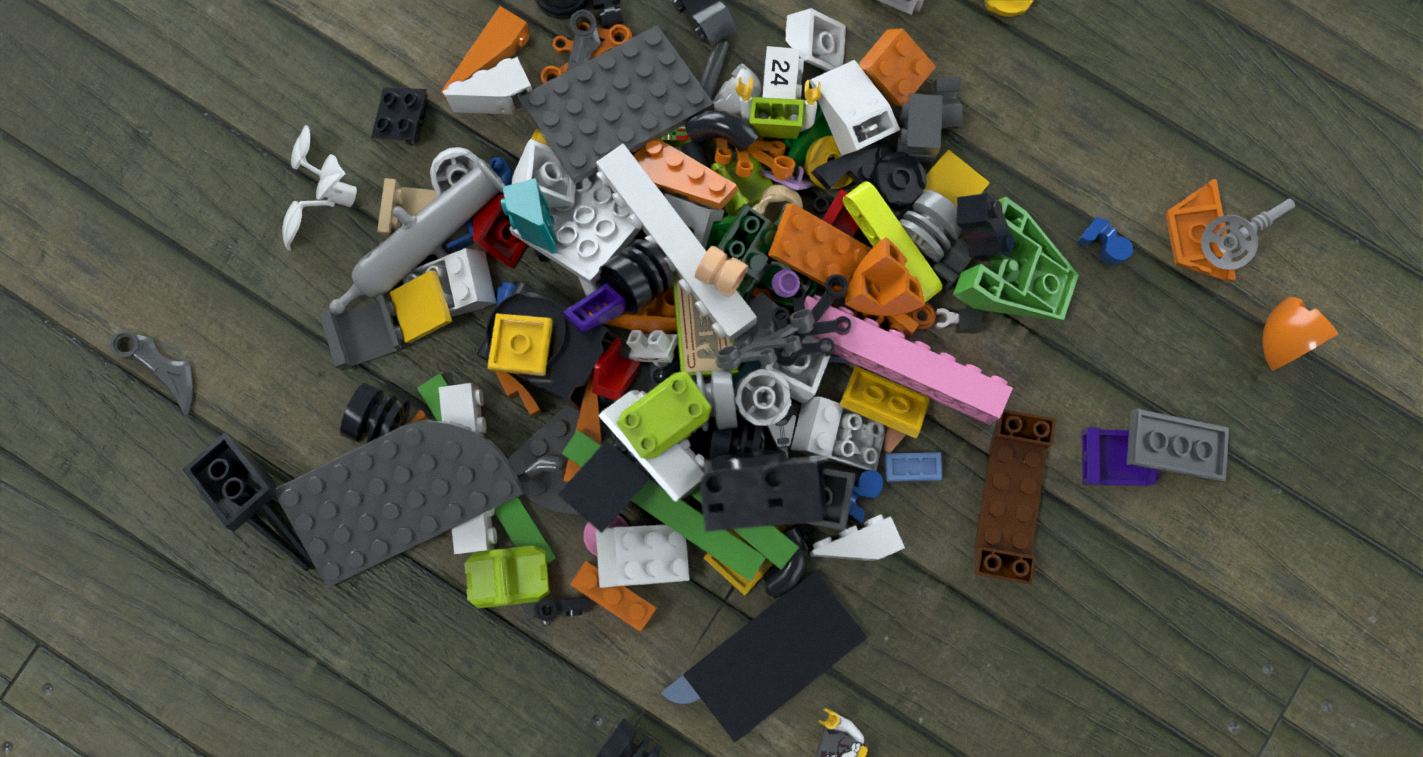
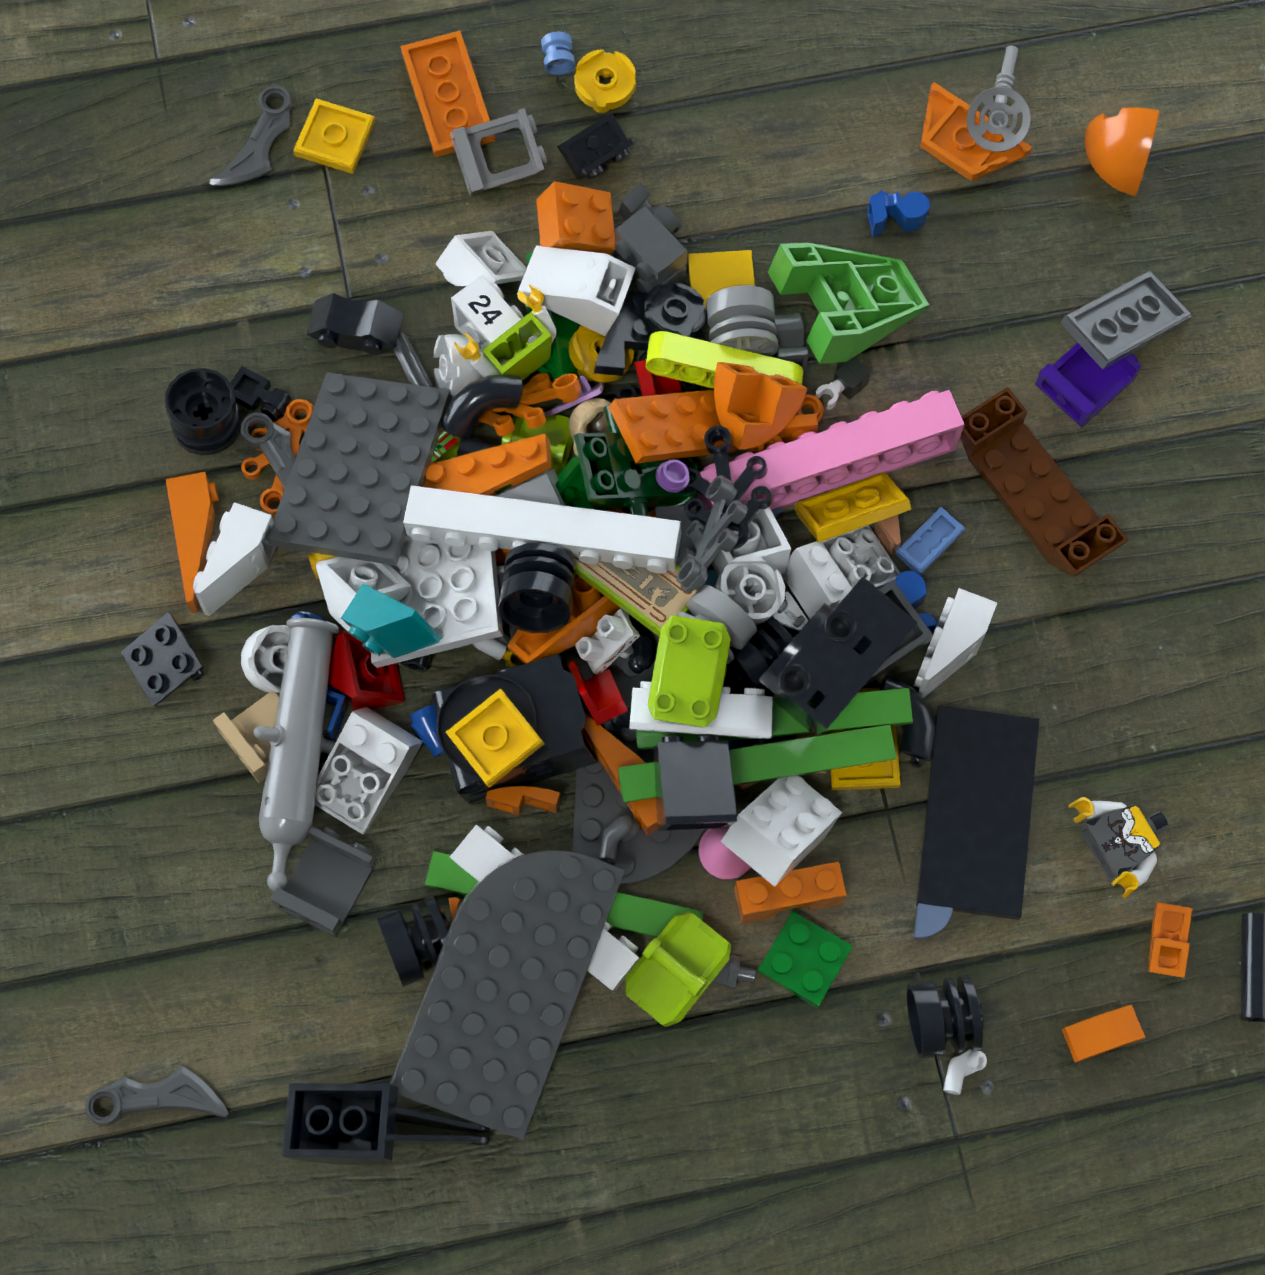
camera: 45 degrees left, 10 degrees down
white plant [282,125,357,251] -> none
yellow tile [389,270,453,343] -> none
black plate [534,597,590,621] -> none
dark purple slope [564,283,625,332] -> none
light nougat wheel [694,245,748,298] -> none
black brick [957,193,1015,262] -> none
none -> black bracket [557,113,635,179]
none -> green plate [757,911,853,1008]

